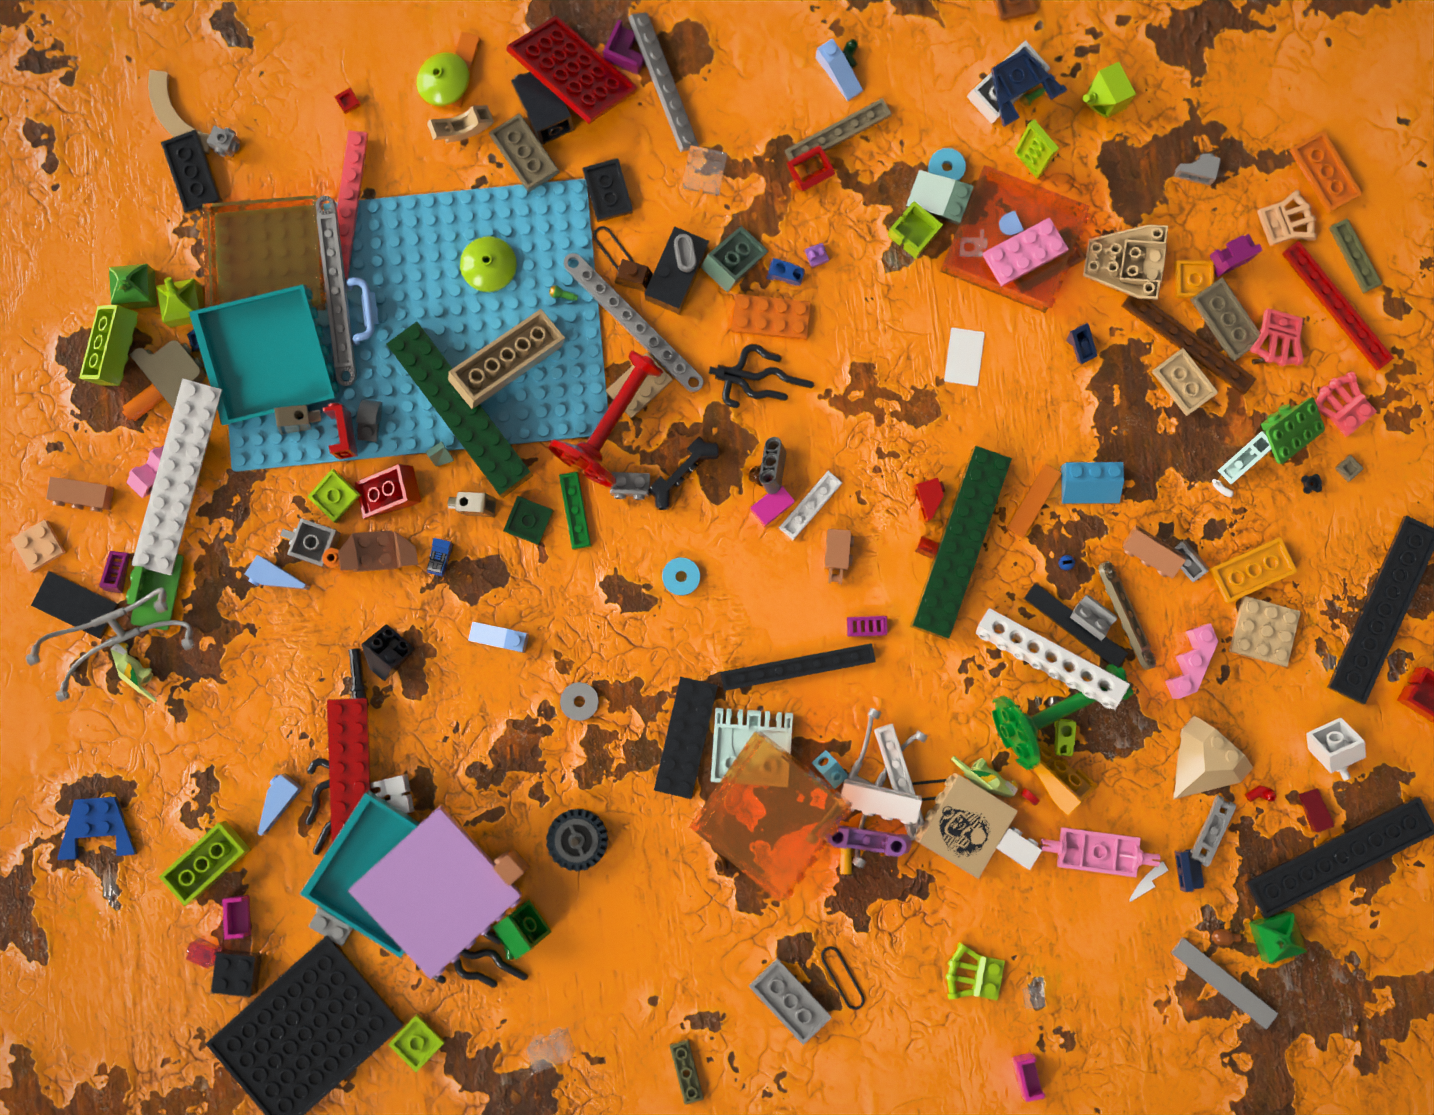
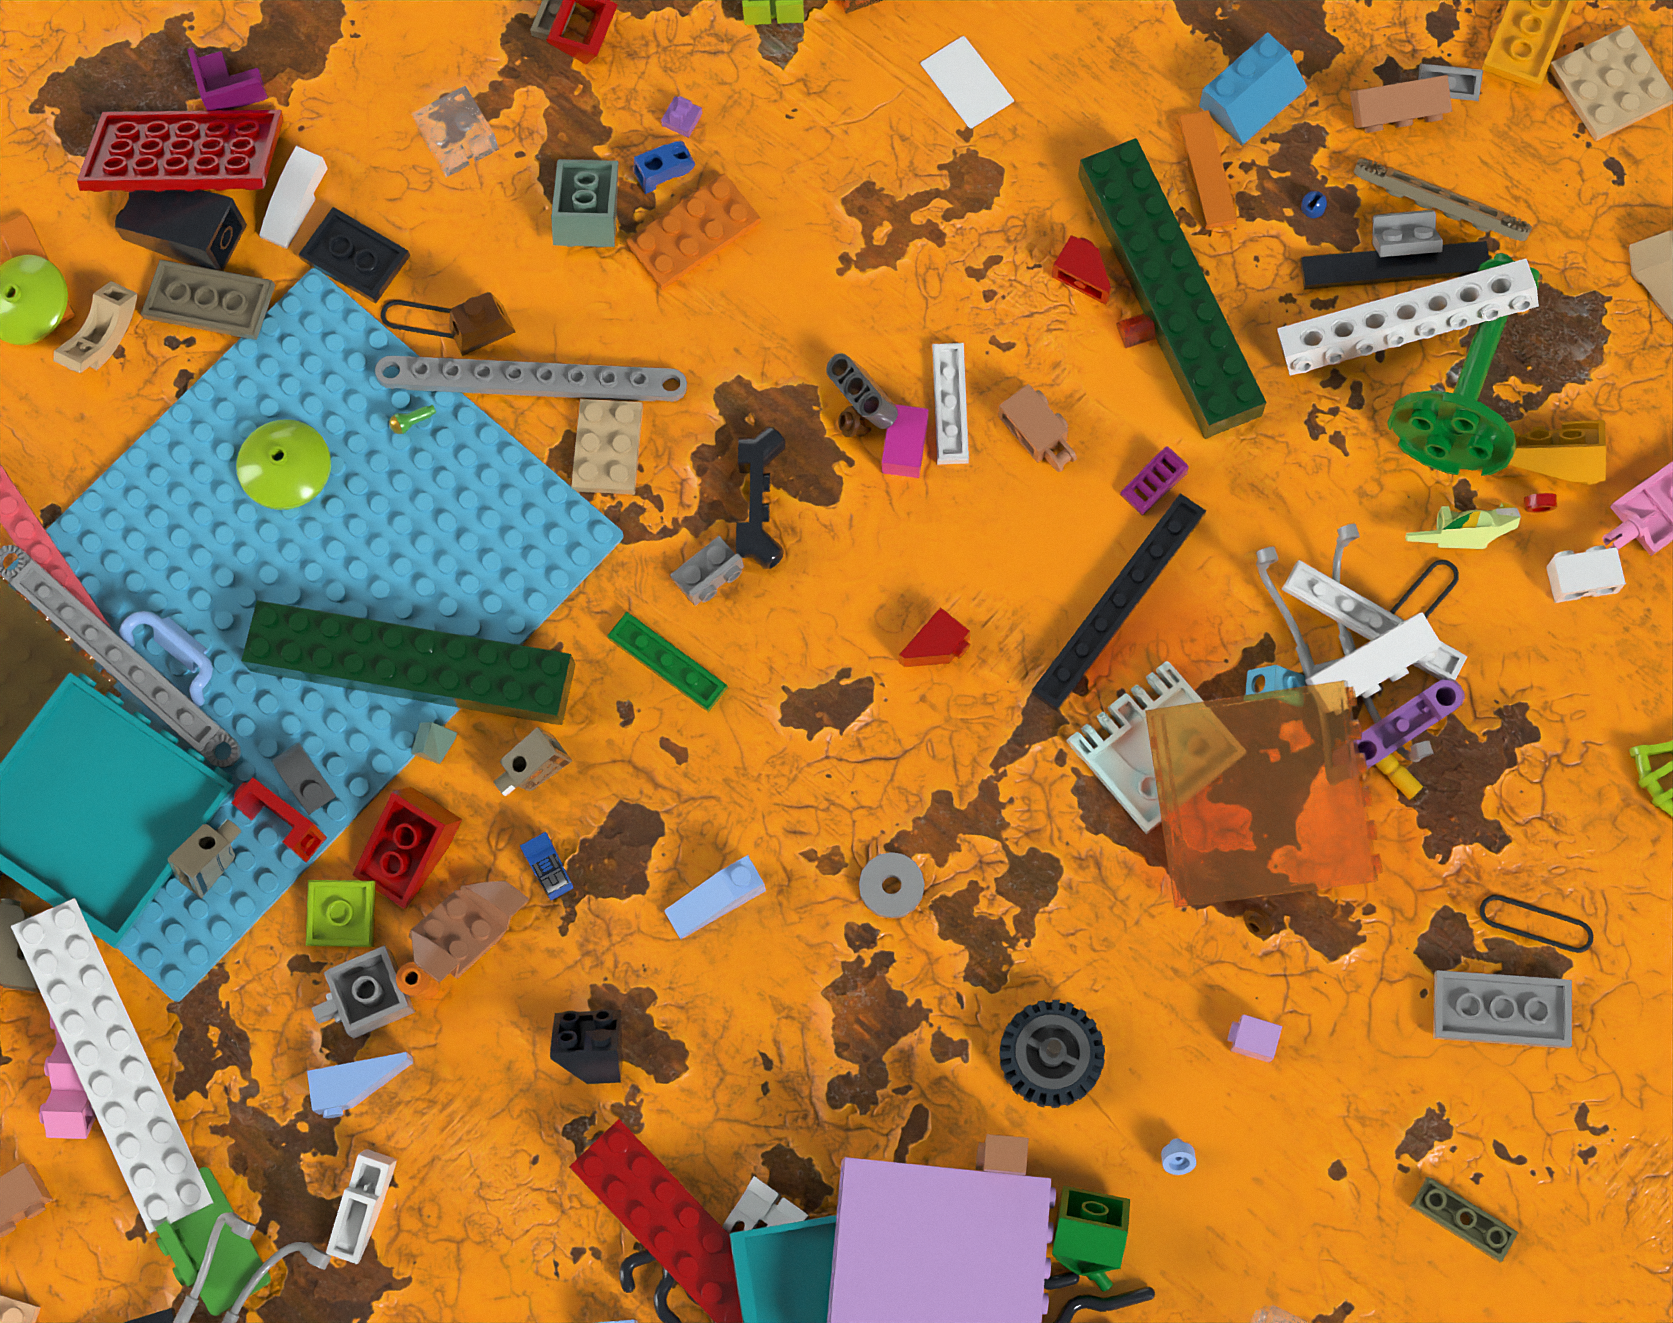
camera: 35 degrees left, 10 degrees down
magenta slope [99,551,130,593] -> none
black pin [348,648,369,706] -> none
tan brick [448,309,565,409] -> none
dark green tile [503,496,553,546] -> none
red piece [548,351,663,488] -> none
light grey plate [629,13,699,152] -> none
black brick [644,226,709,315] -> none
black plate [654,676,718,799] -> none
medium azure tile [662,557,700,596] -> none
light grey tile [674,234,696,272] -> none
black plant [708,344,814,408] -> none
tan panel [915,773,1018,879] -> none
lime leg [1054,719,1076,756] -> none
bright pink brick [1165,623,1218,699] -> none
none -> white slope [259,146,328,249]
none -> white slope [326,1149,397,1264]
none -> red slope [899,607,971,667]
none -> light blue tile [1161,1138,1196,1175]
none -> lavender brick [1227,1014,1282,1063]

